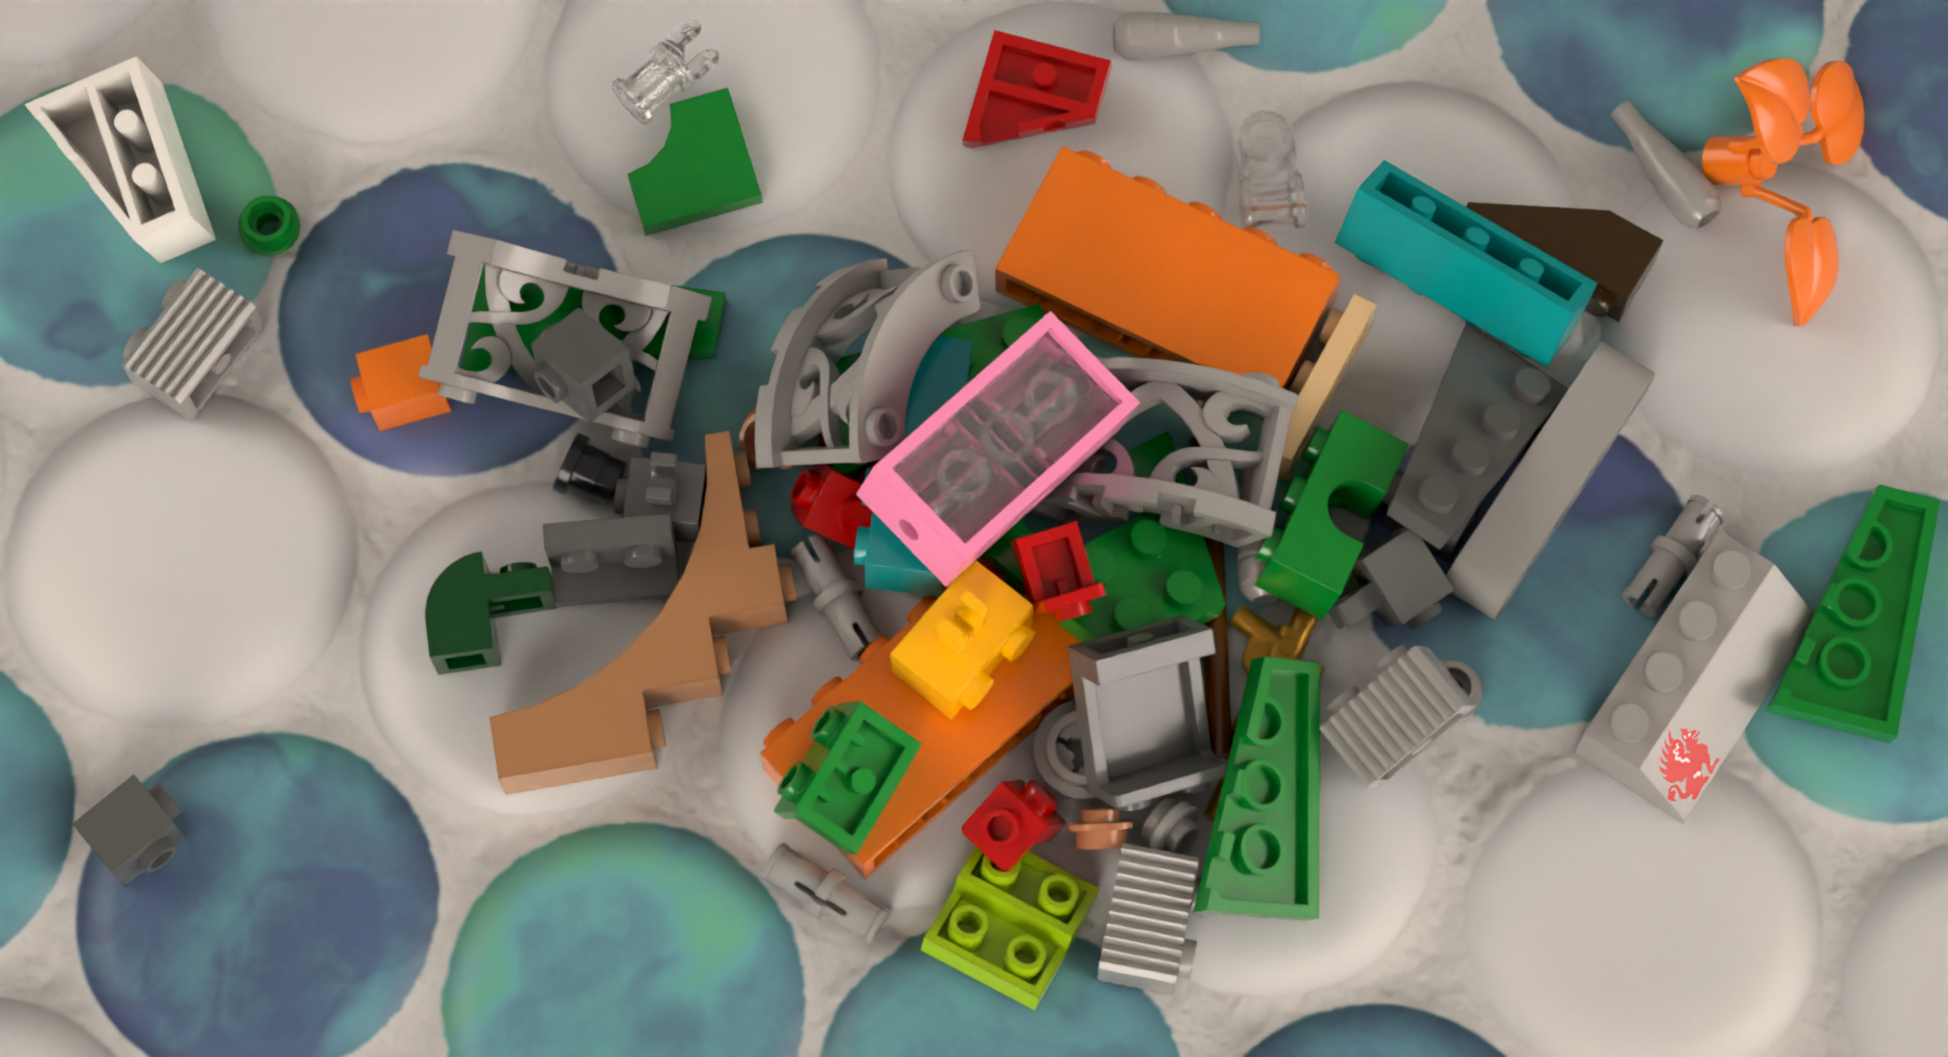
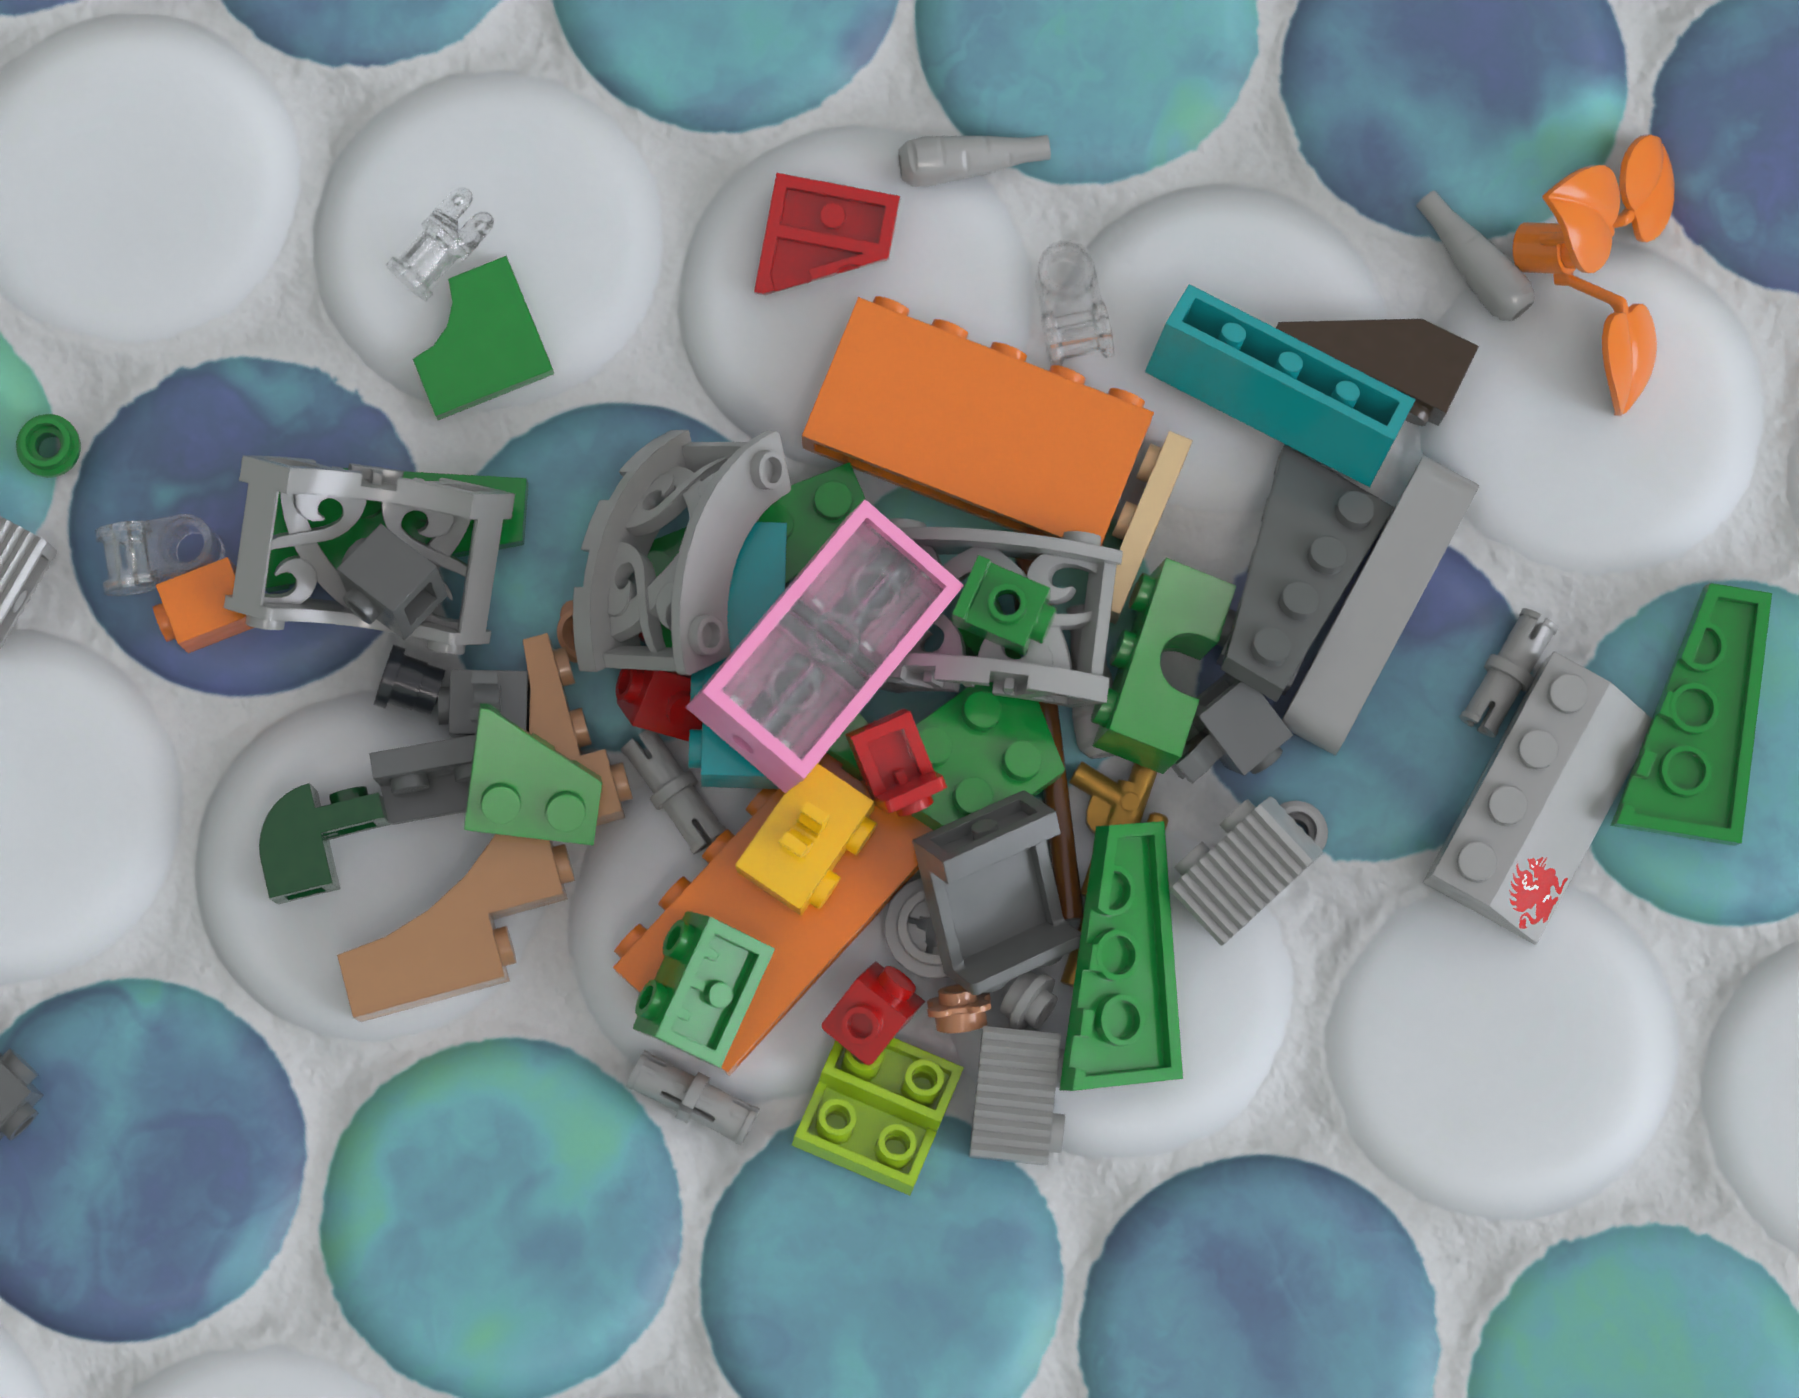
camera: 10 degrees left, 10 degrees up
none -> clear piece [95,514,225,596]
none -> green wing [464,703,602,846]
none -> green brick [952,555,1057,656]

